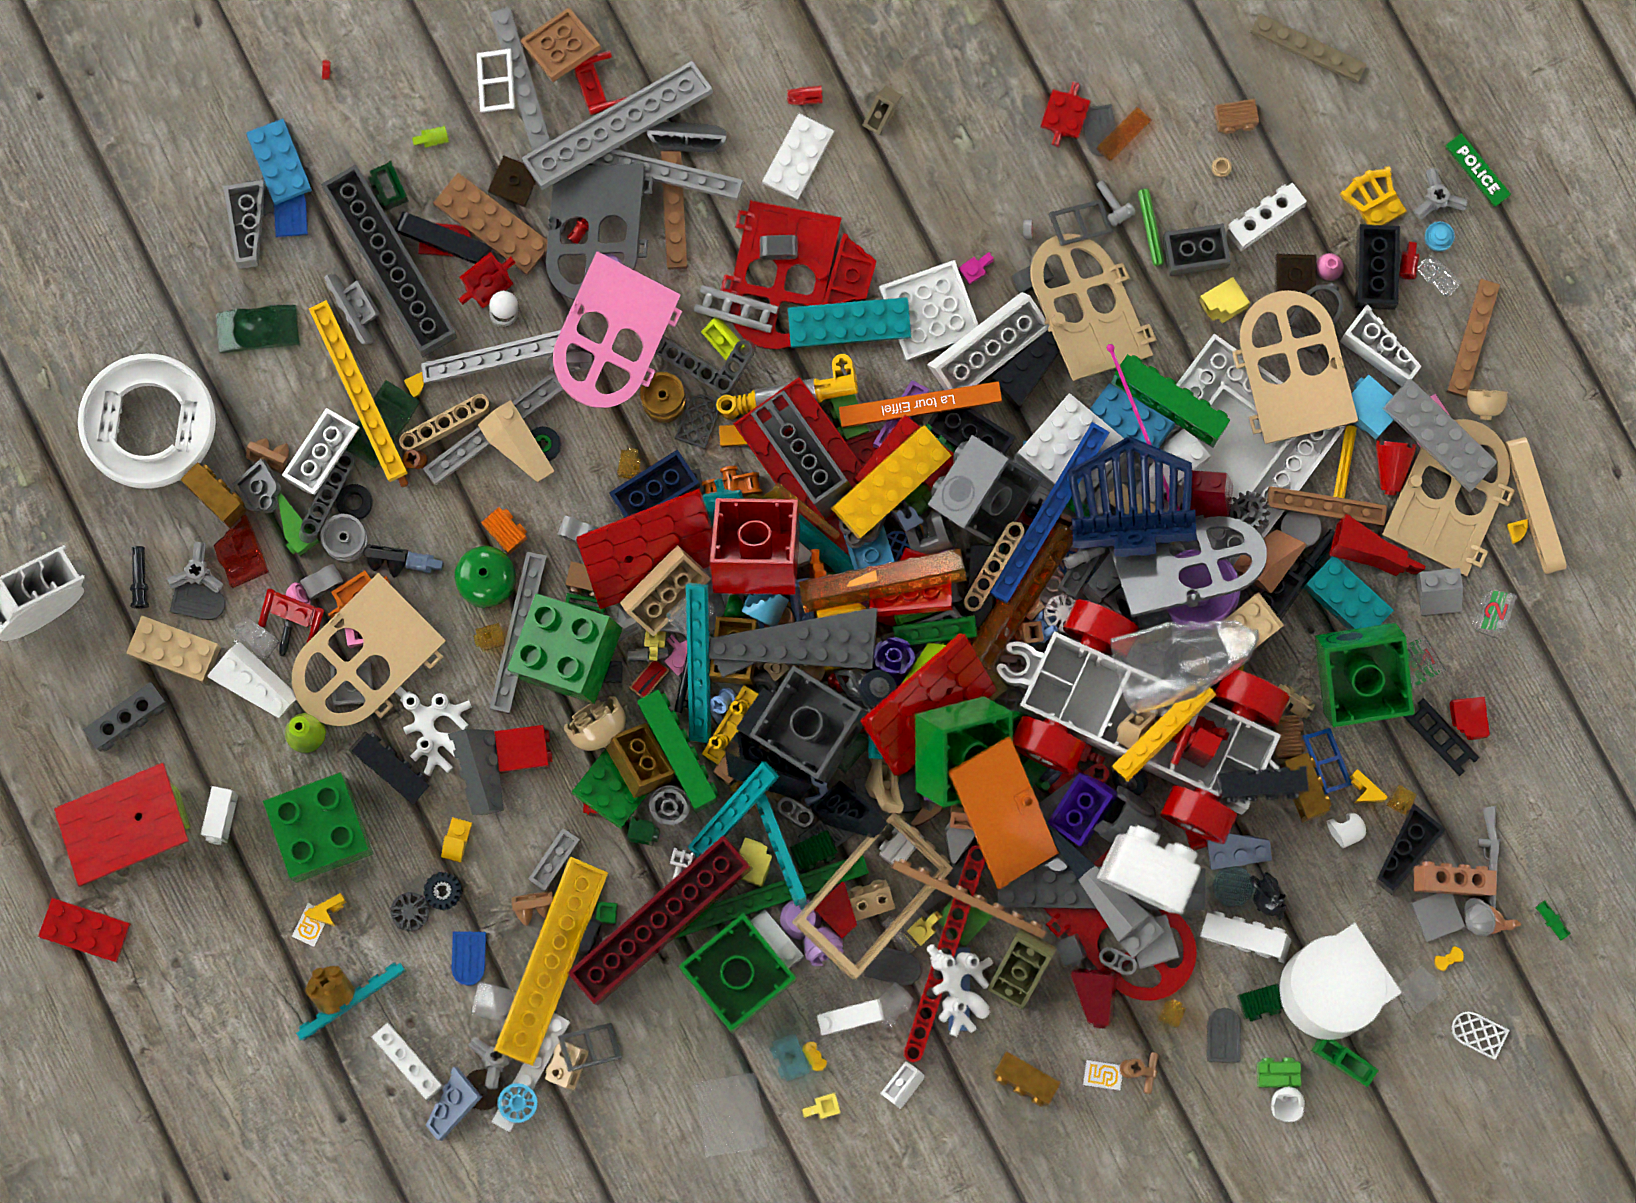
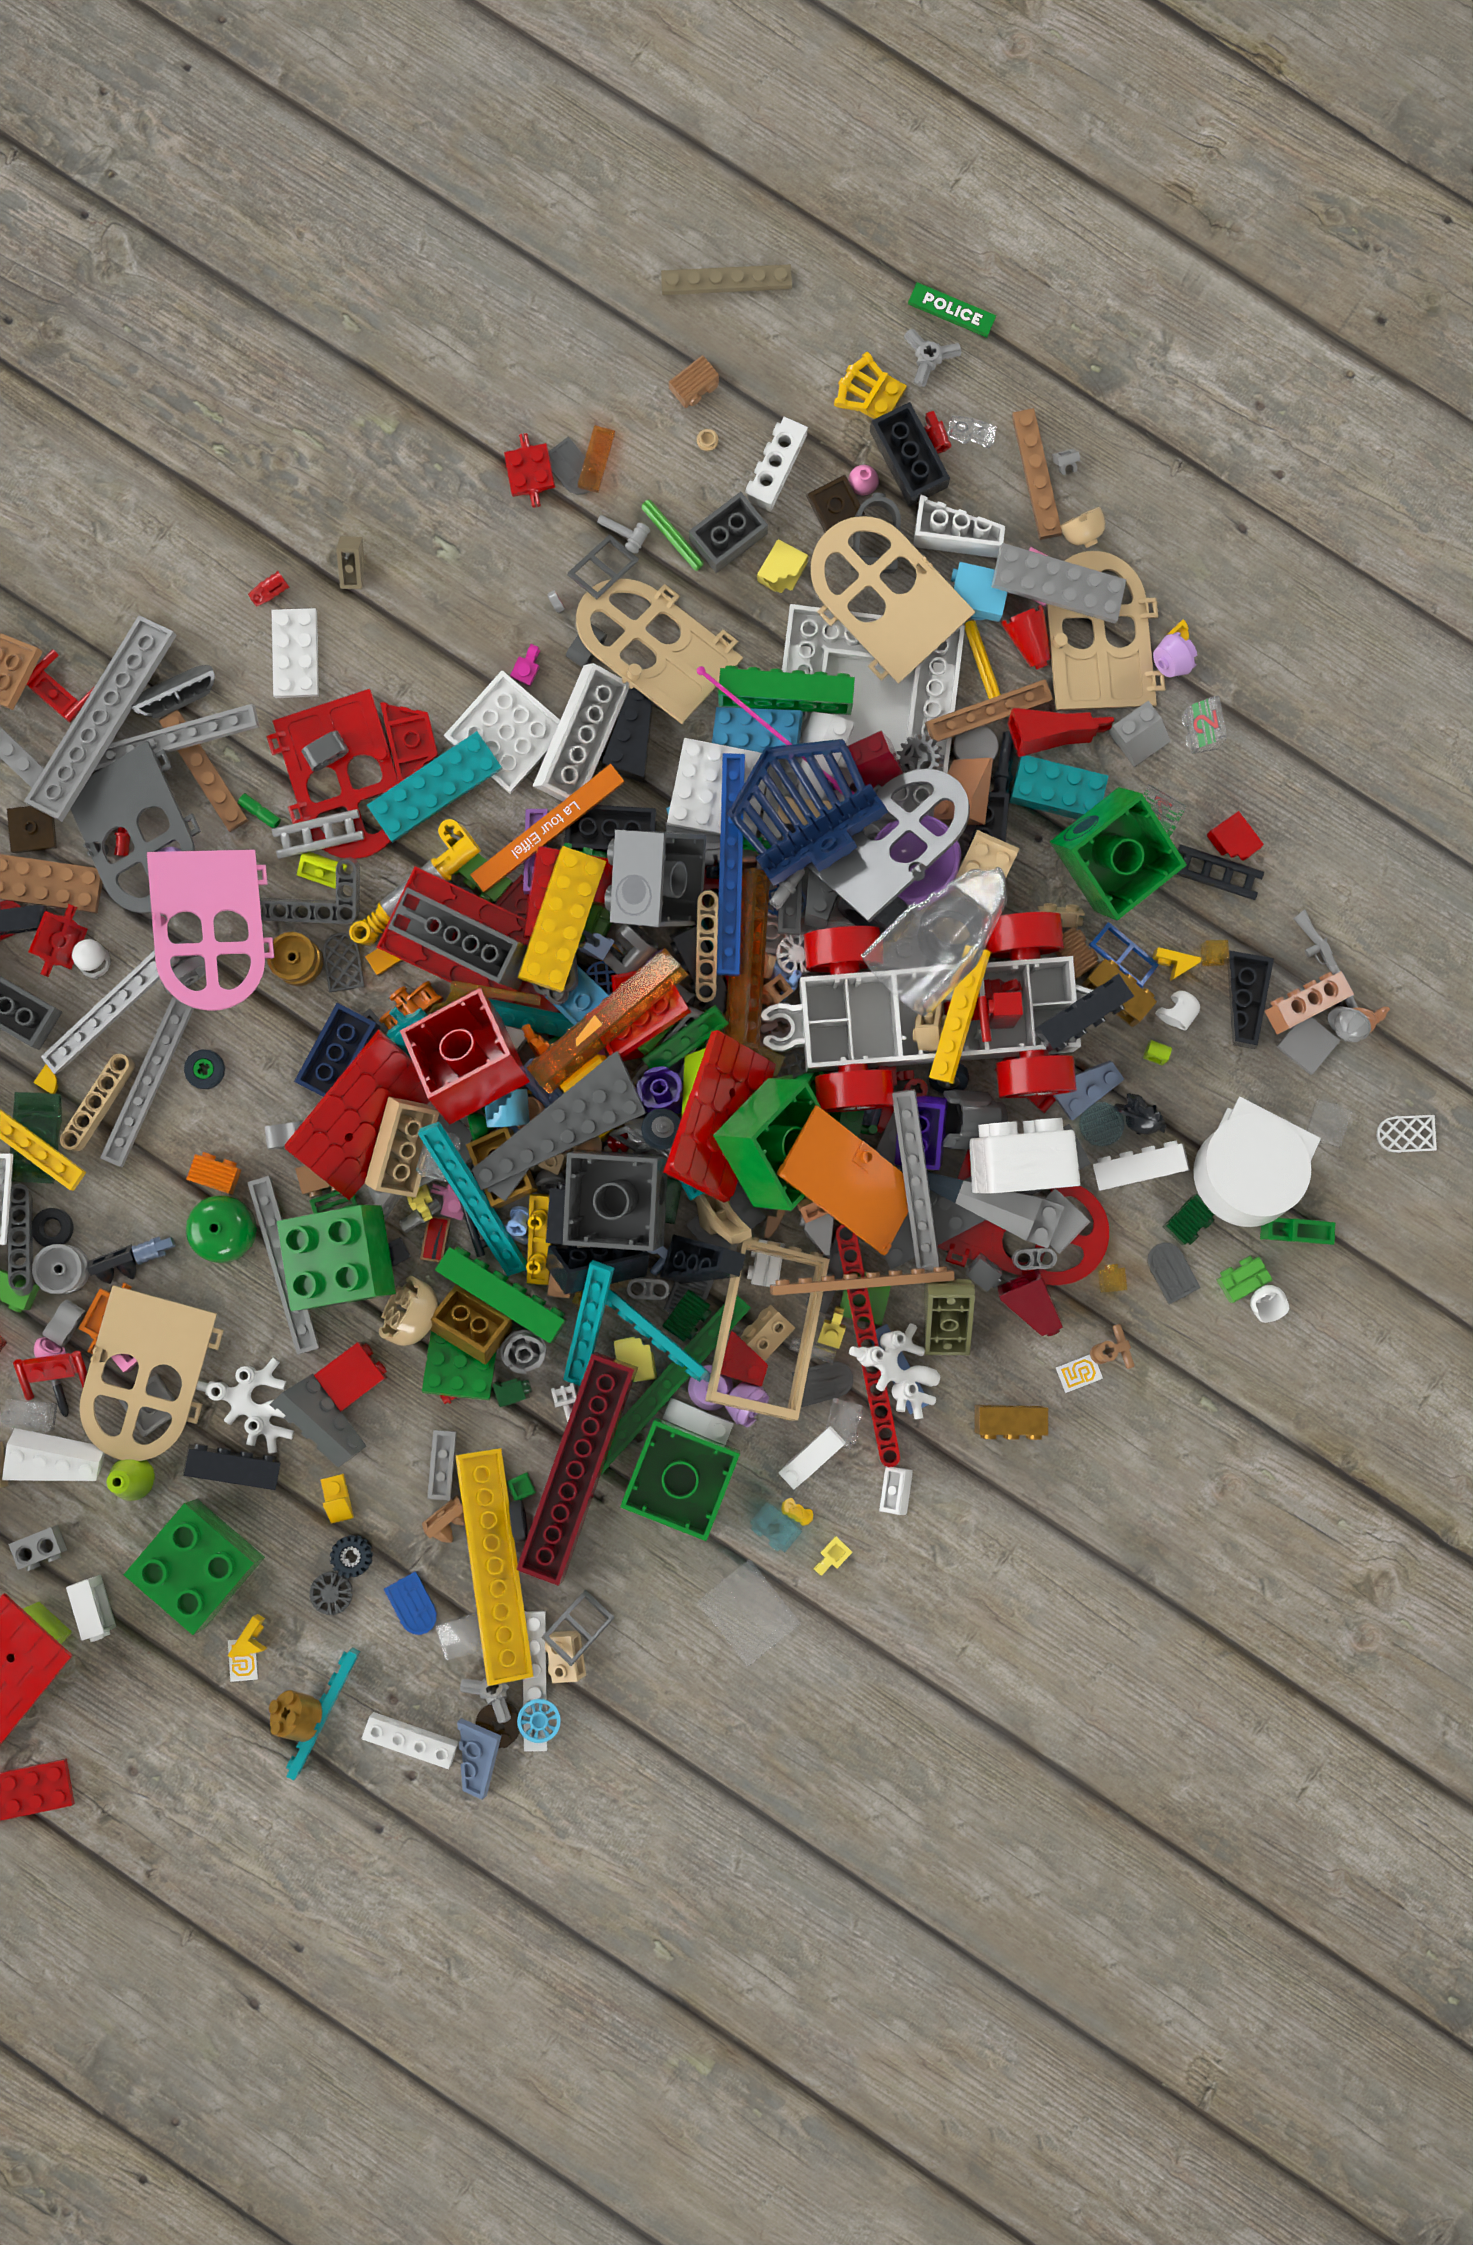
camera: 30 degrees left, 5 degrees up
dark orange piece [398,450,428,487] -> none
clear yellow brick [473,623,505,652] -> none
tan wedge [478,400,555,482] -> none
clear yellow brick [617,448,641,479] -> none
medium azure plate [1424,221,1455,252] -> none
yellow piece [1434,946,1464,971] -> none
tan beam [1505,437,1566,574] -> none
green pin [1535,900,1571,941] -> none
none -> light grey brick [8,1525,67,1571]
none -> green piece [238,793,281,829]
none -> light grey plate [892,1089,940,1270]
none -> light grey tile [1052,448,1080,475]
none -> lime brick [1142,1040,1172,1066]
none -> lavender cone [1153,632,1197,677]

